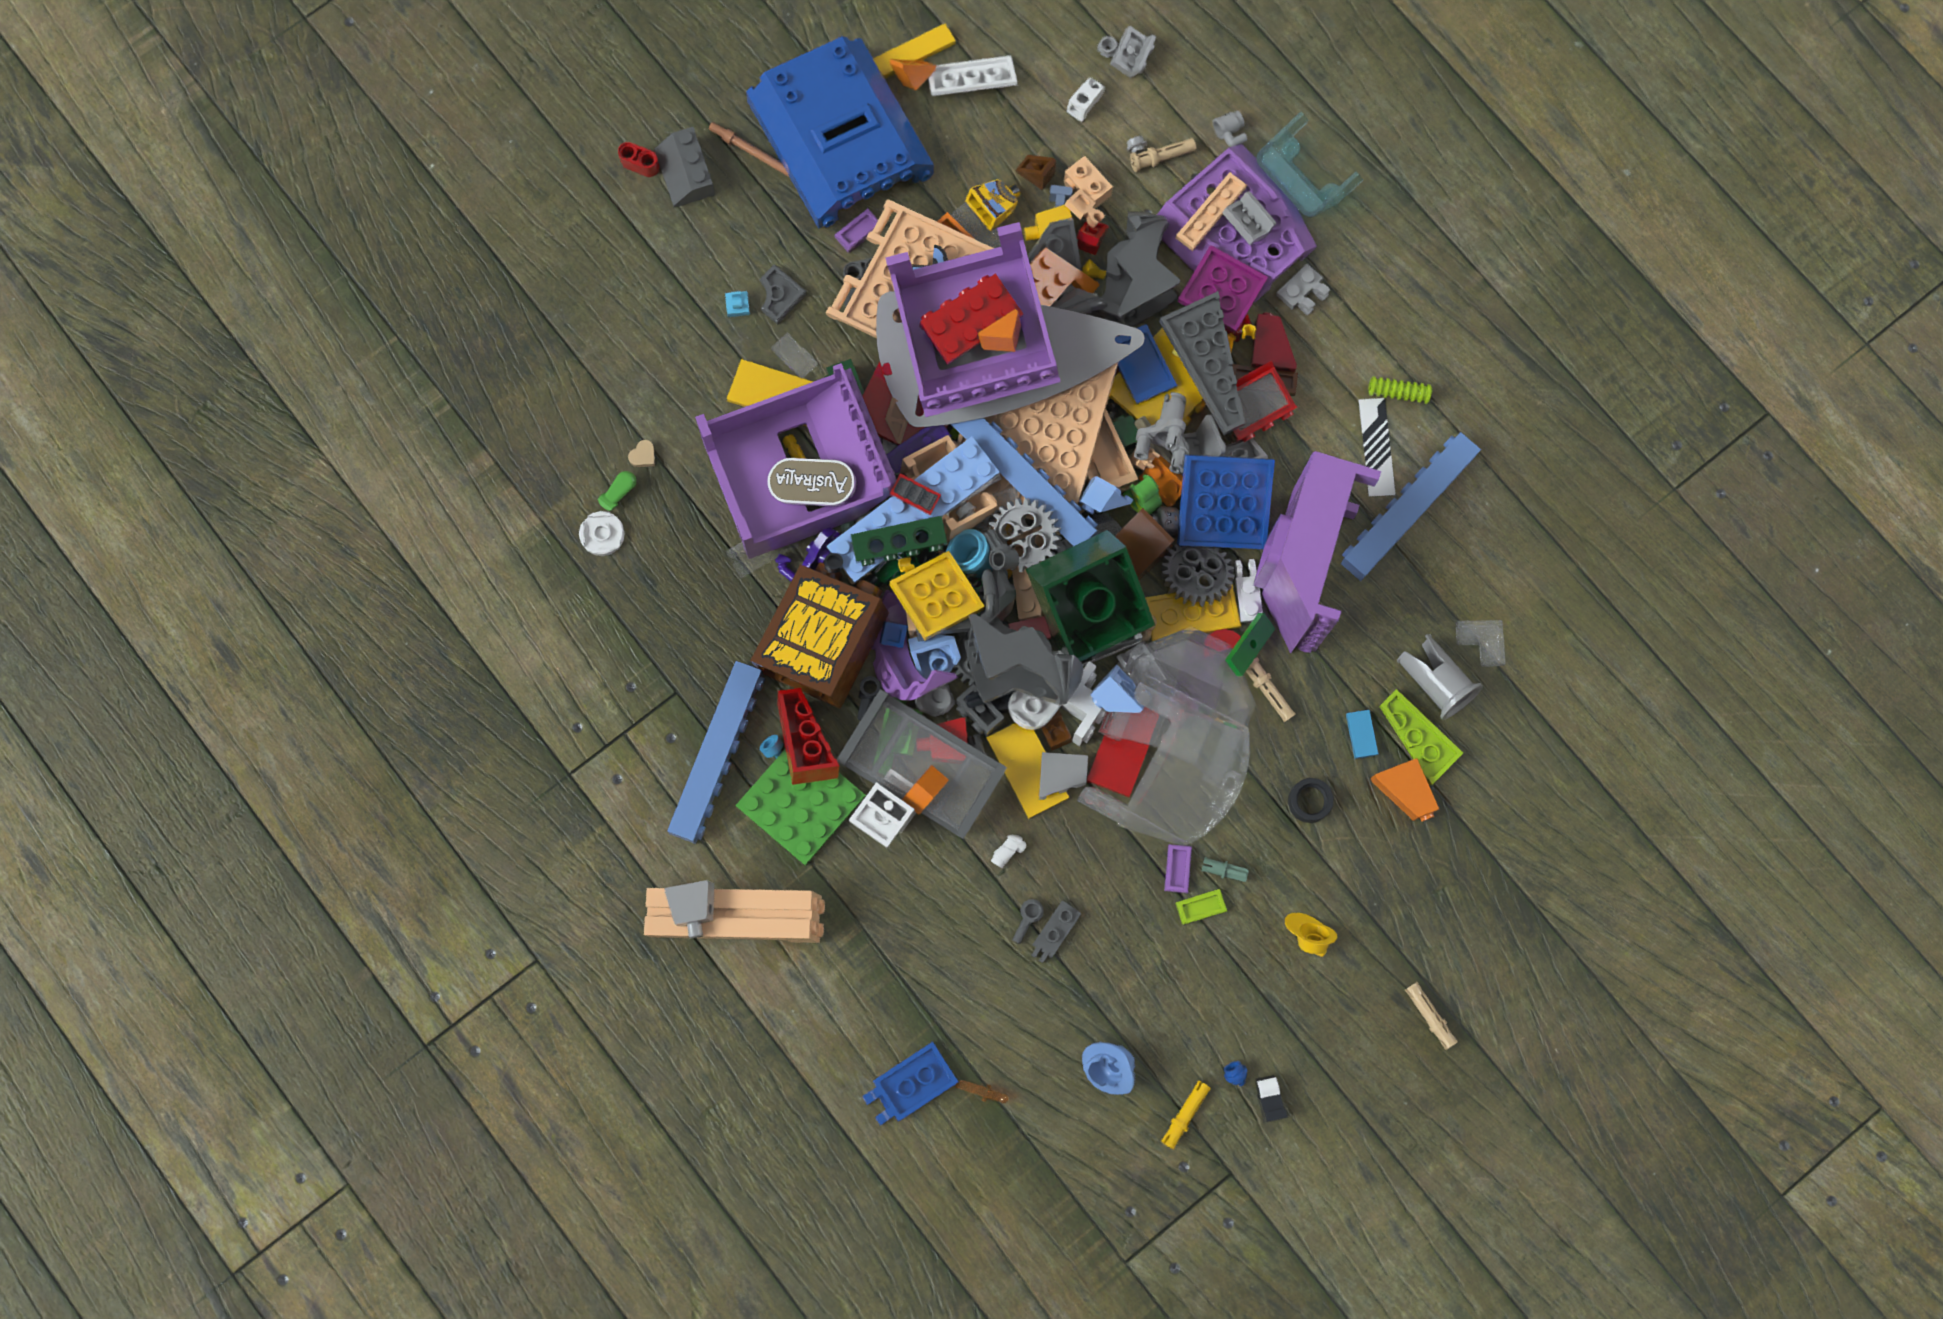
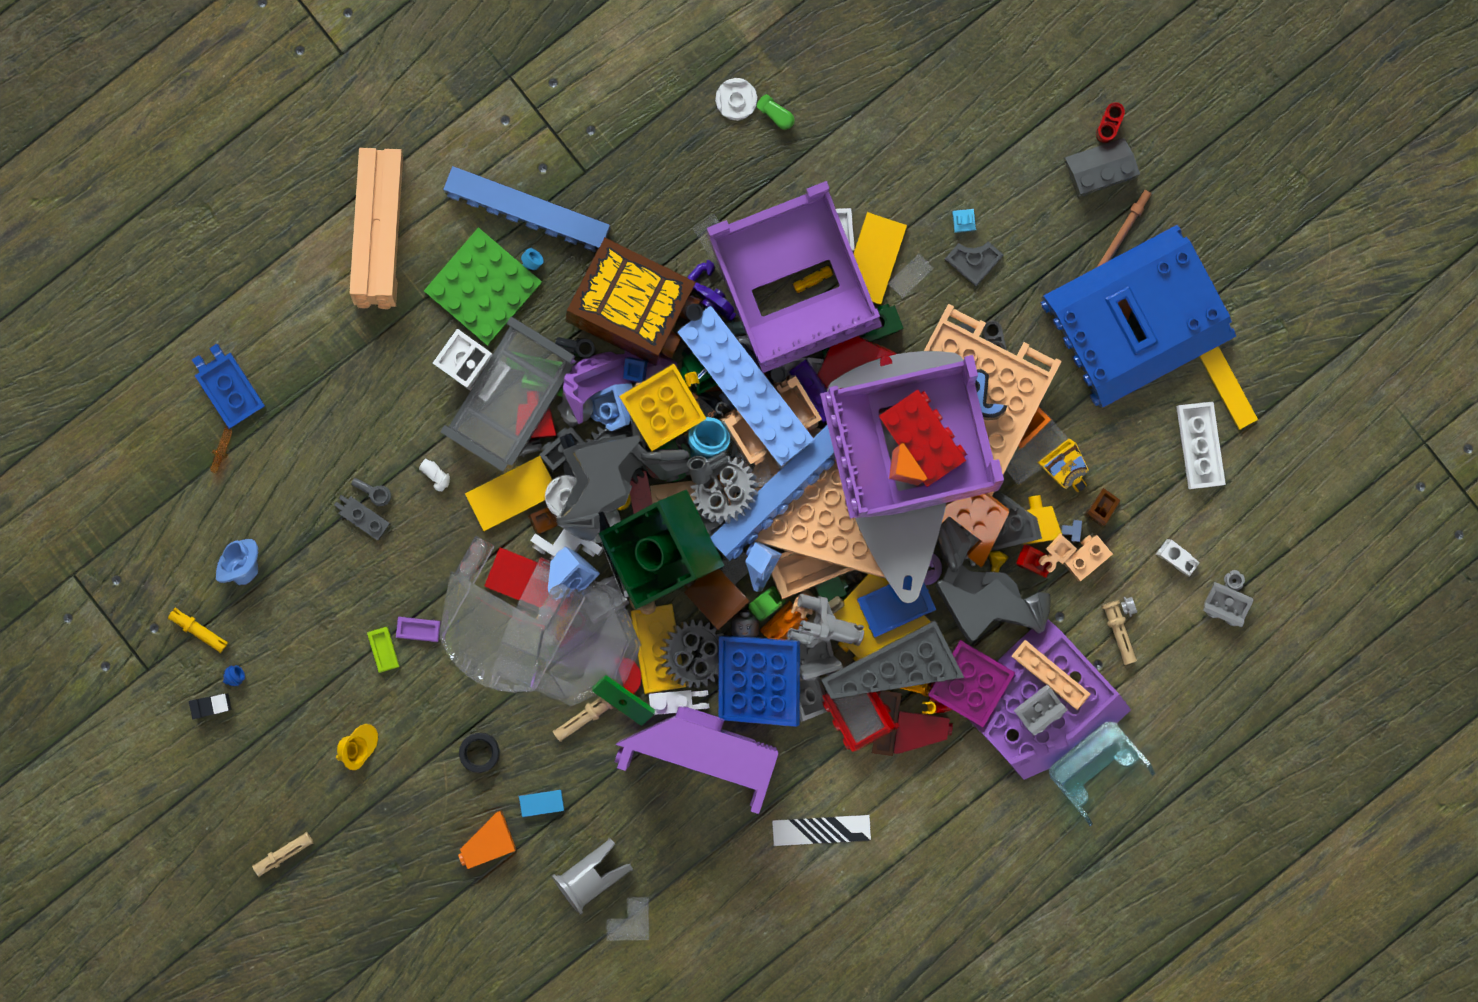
camera: 90 degrees right, 10 degrees up
tan tile [628,440,655,467] -> none
light grey torso [664,880,714,938] -> none
dark tan tile [768,458,857,506] -> none
red wedge [777,688,839,785] -> none
medium lavender tile [835,209,878,253] -> none
dark green brick [850,516,947,566] -> none
medium nougat tile [885,397,908,444] -> none
orange slope [890,59,936,91] -> none
tile [890,473,941,516] -> none
orange slope [902,765,949,815] -> none
light grey plate [956,502,977,521] -> none
light grey slope [1039,752,1088,800] -> none
sand green axle [1201,857,1249,882] -> none
light grey piece [1212,111,1248,147] -> none
light grey plate [1276,264,1330,316] -> none
medium blue brick [1341,432,1481,581] -> none
lime piece [1368,376,1432,404] -> none
lime wing [1379,689,1463,786] -> none

